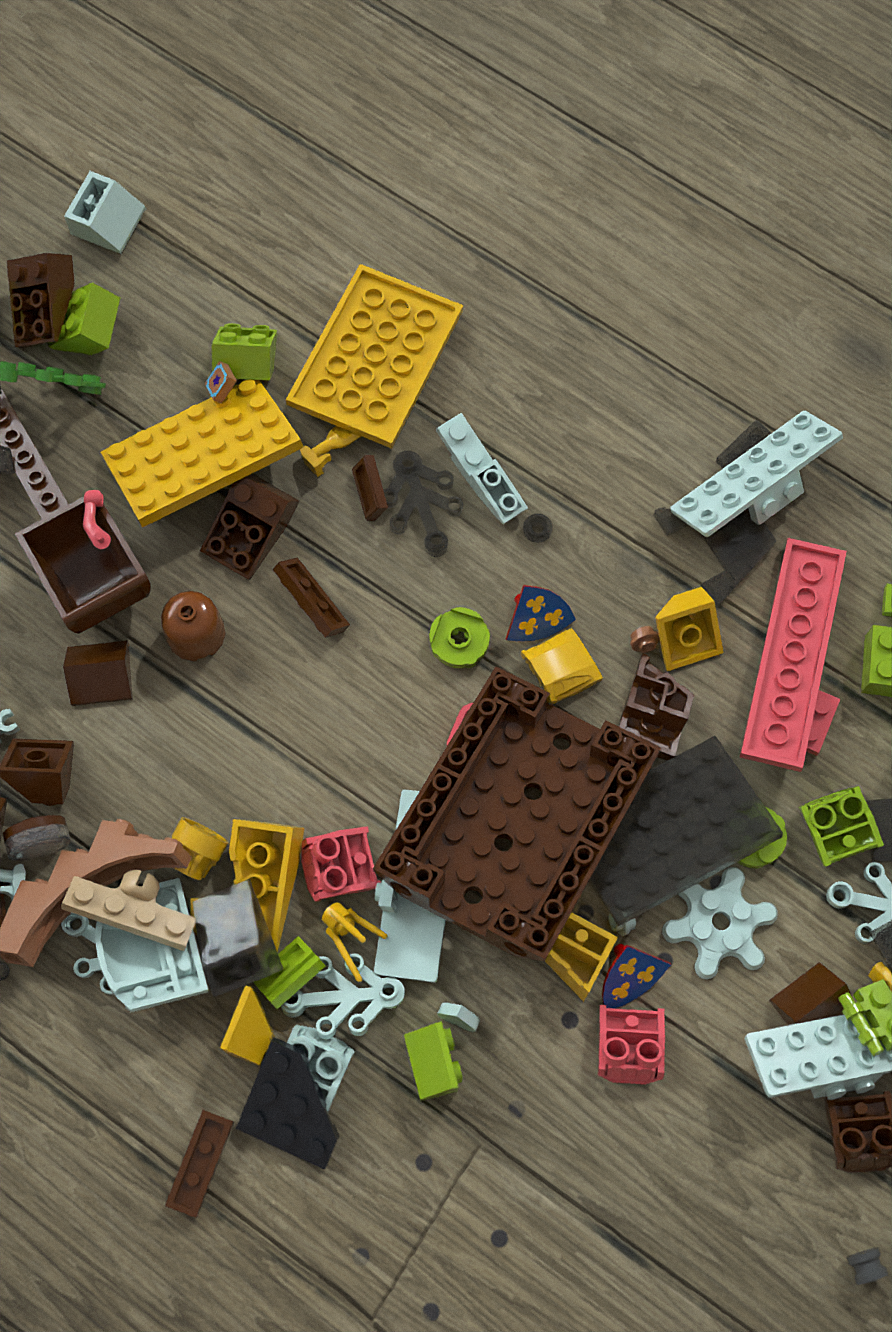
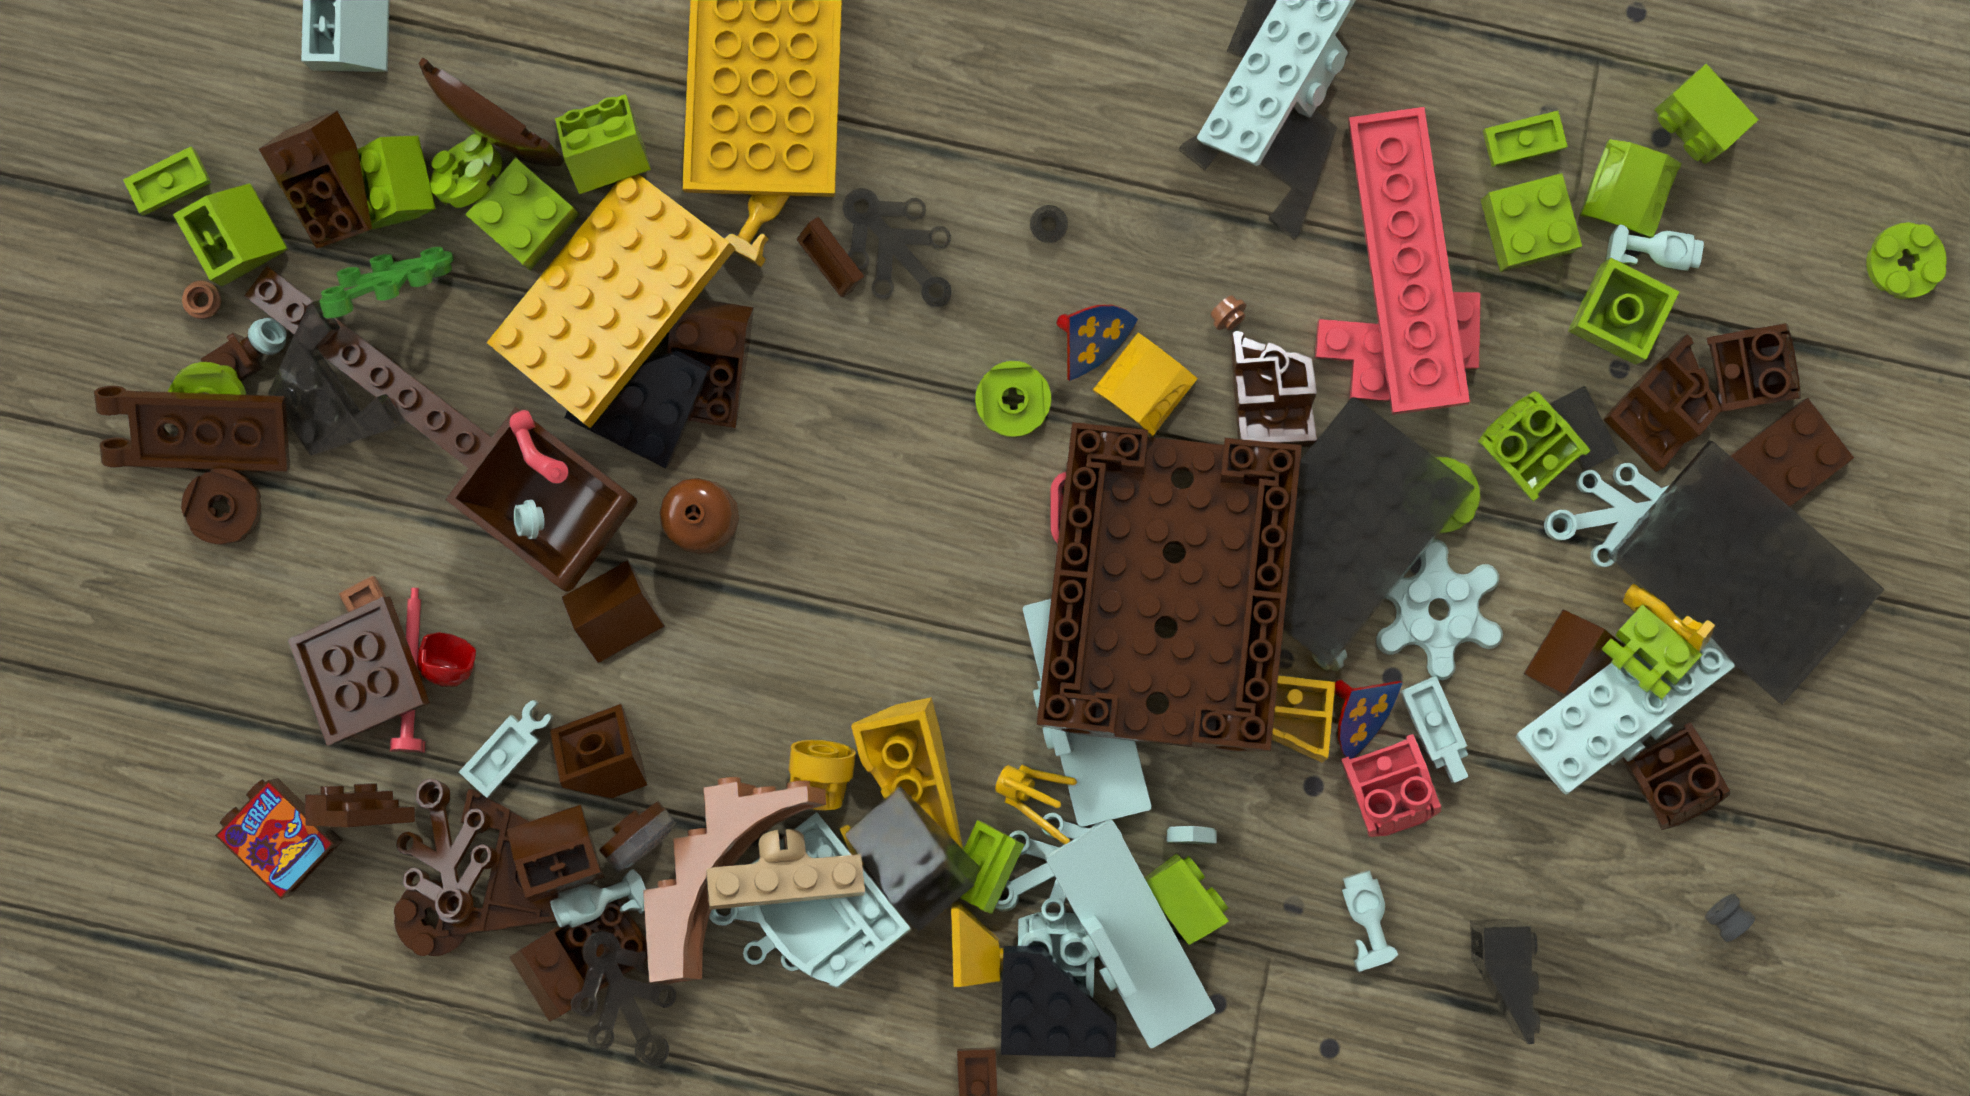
camera: 20 degrees left, 15 degrees up
nougat tile [205,361,237,403] -> none
reddish brown plate [273,557,350,638] -> none
coral slope [301,826,381,902] -> none
light aqua slope [436,413,528,524] -> none
yellow slope [655,587,724,672] -> none
none -> reddish brown slope [418,57,565,166]
none -> lime plate [430,134,502,208]
none -> lime brick [465,158,580,271]
none -> light aqua plate [514,500,544,539]
none -> black plate [564,351,711,469]
none -> light aqua bracket [1045,819,1215,1048]
none -> coral plate [1315,319,1389,402]
none -> light aqua piece [1342,870,1398,972]
none -> light aqua hinge [1400,676,1468,783]
none -> clear smoke slope [1470,919,1540,1044]

